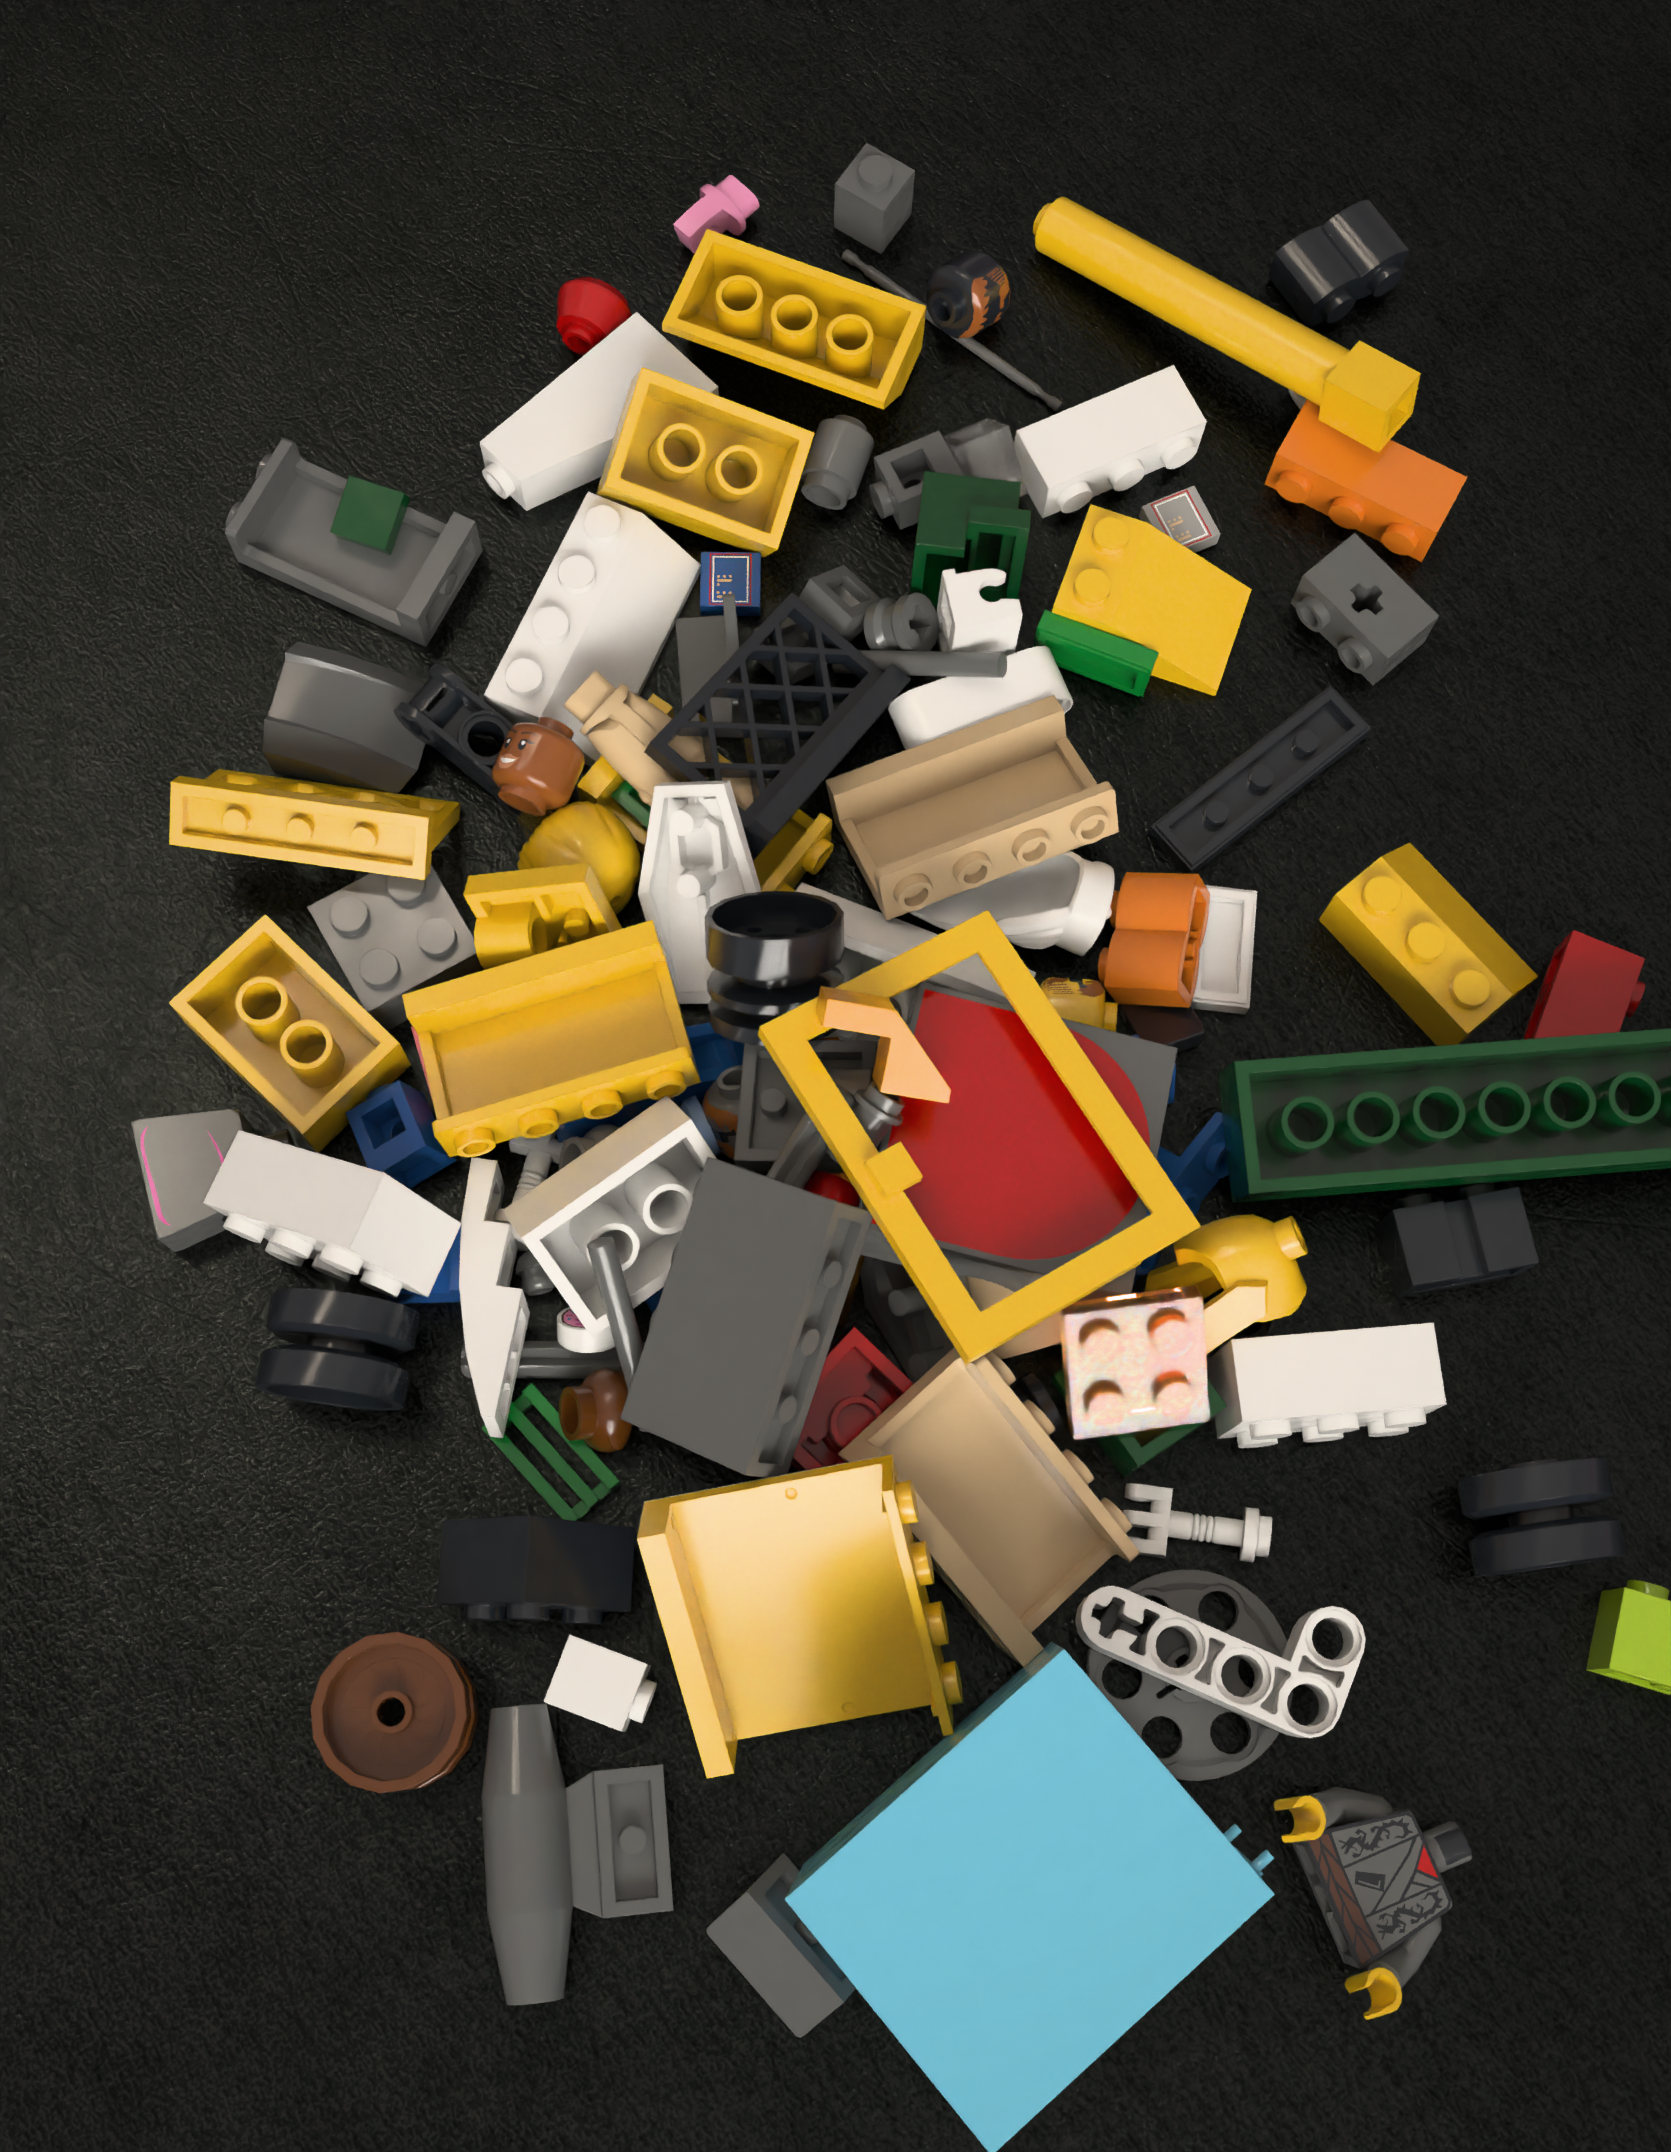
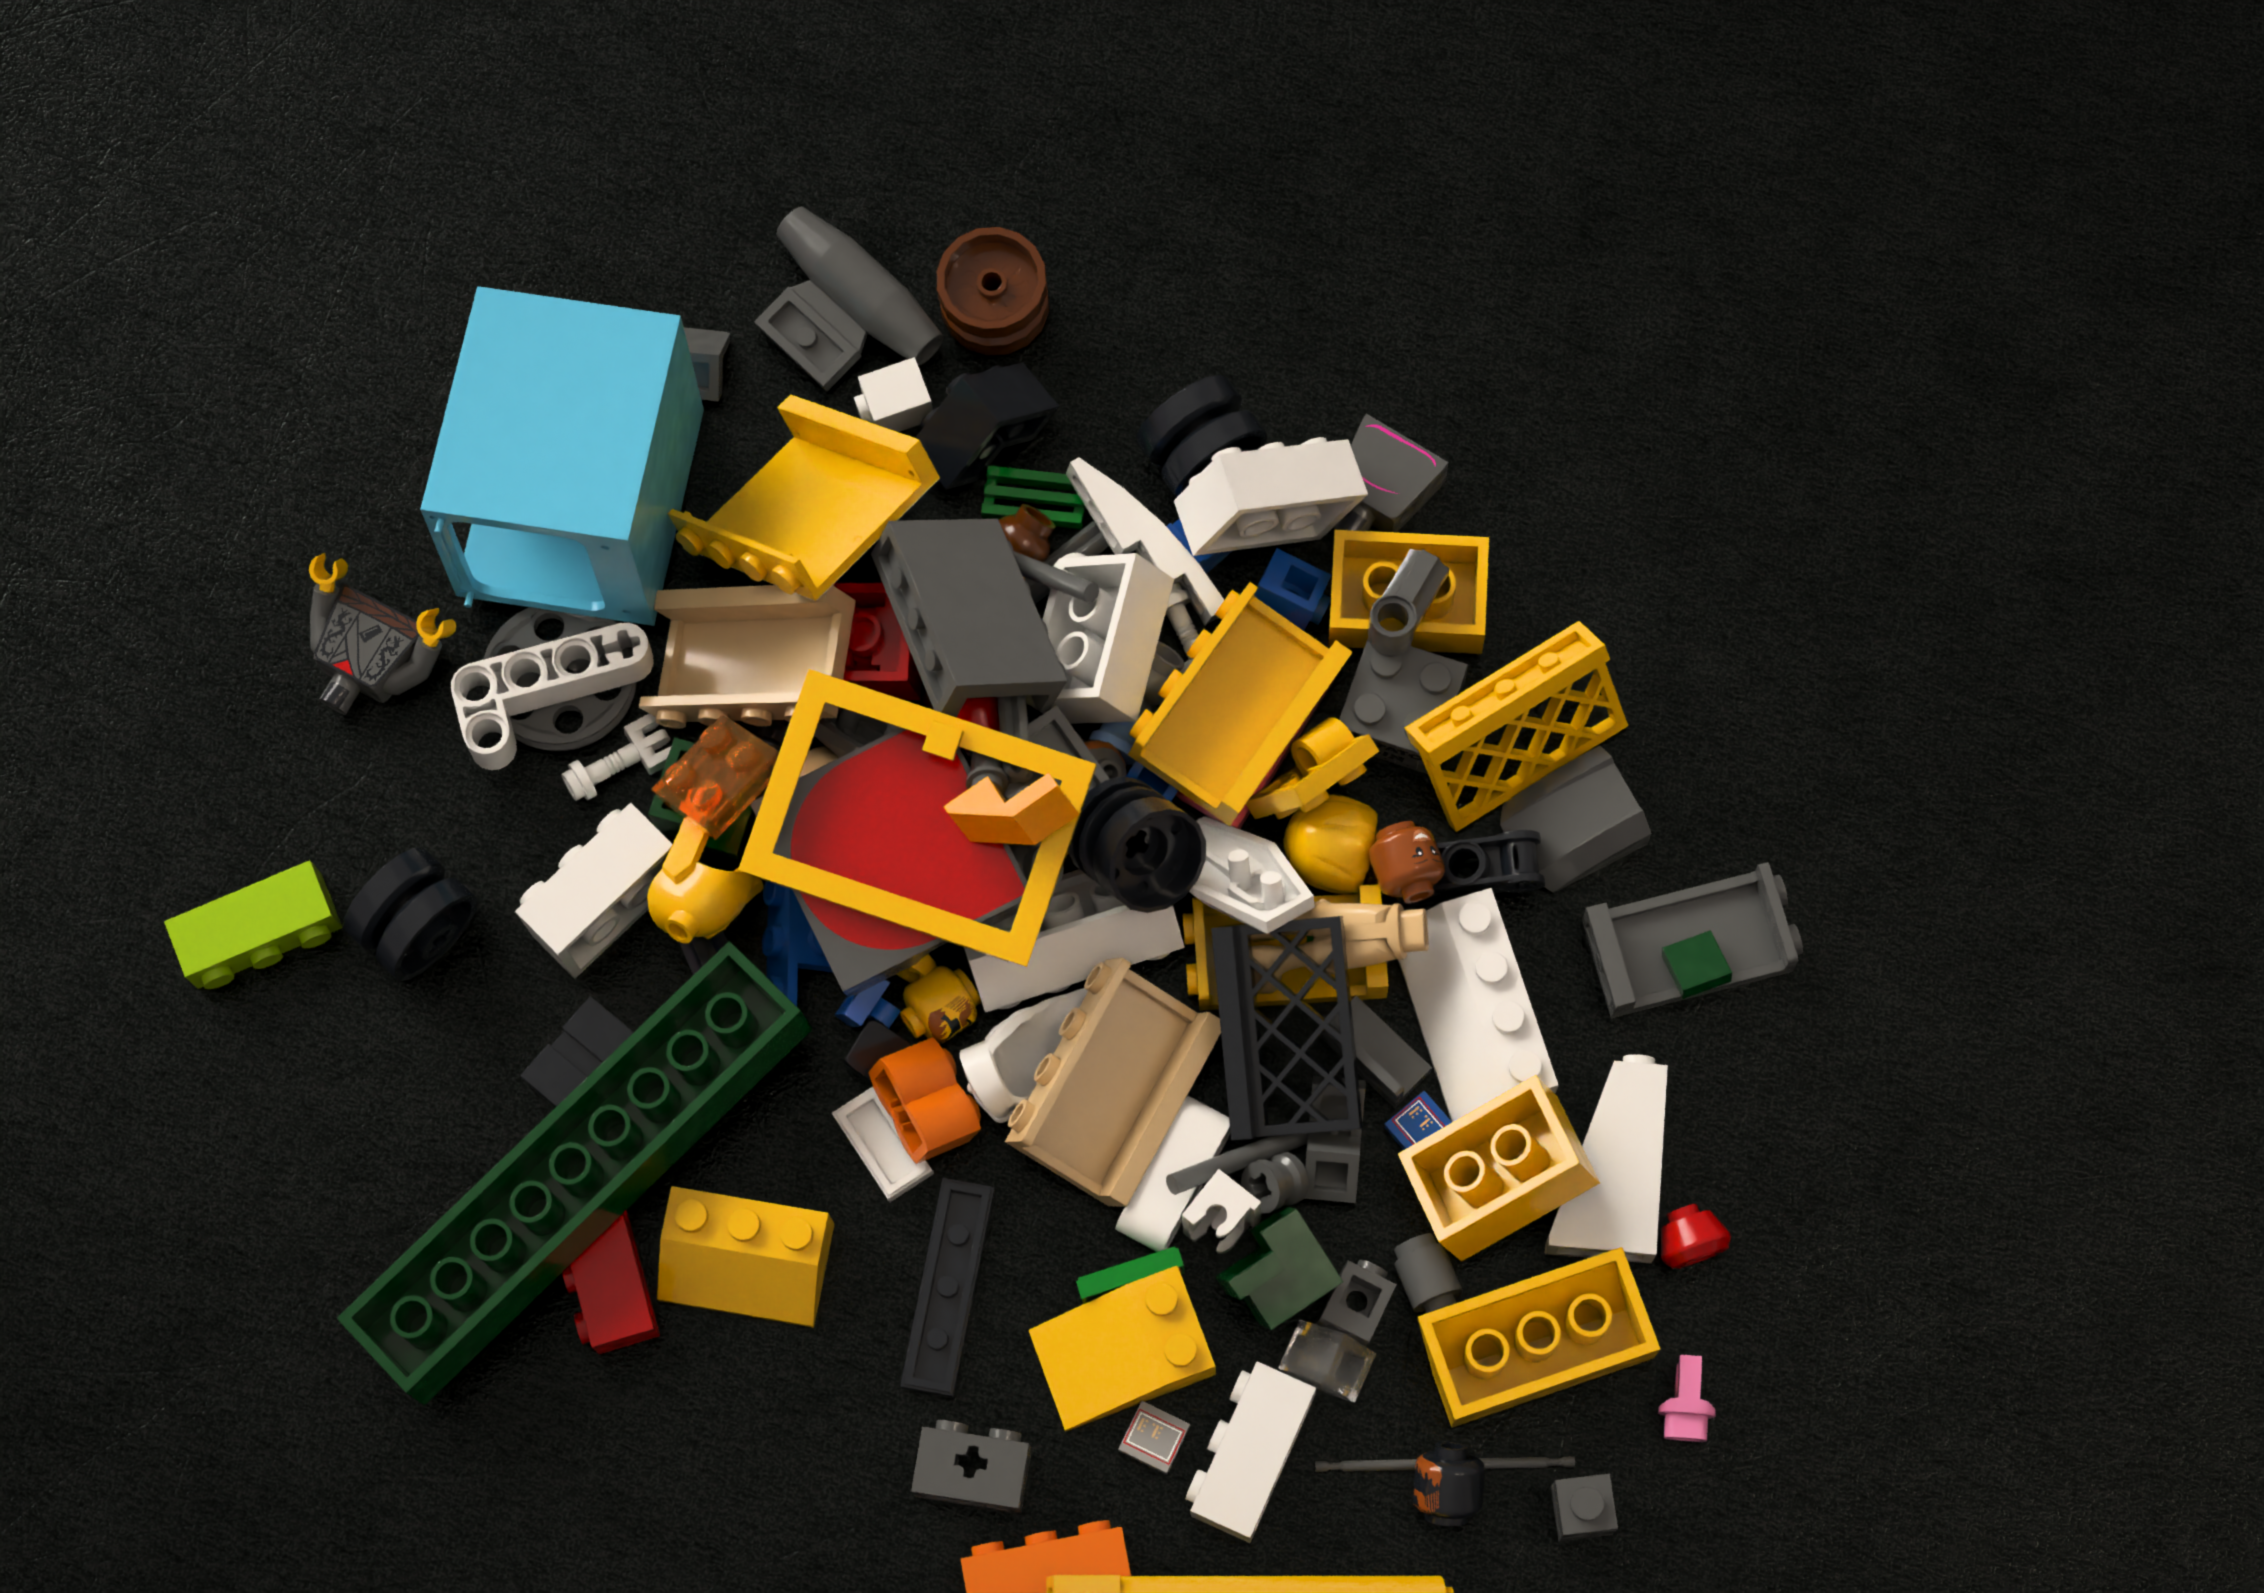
camera: 150 degrees right, 0 degrees up
none -> dark grey piece [1368,548,1449,656]

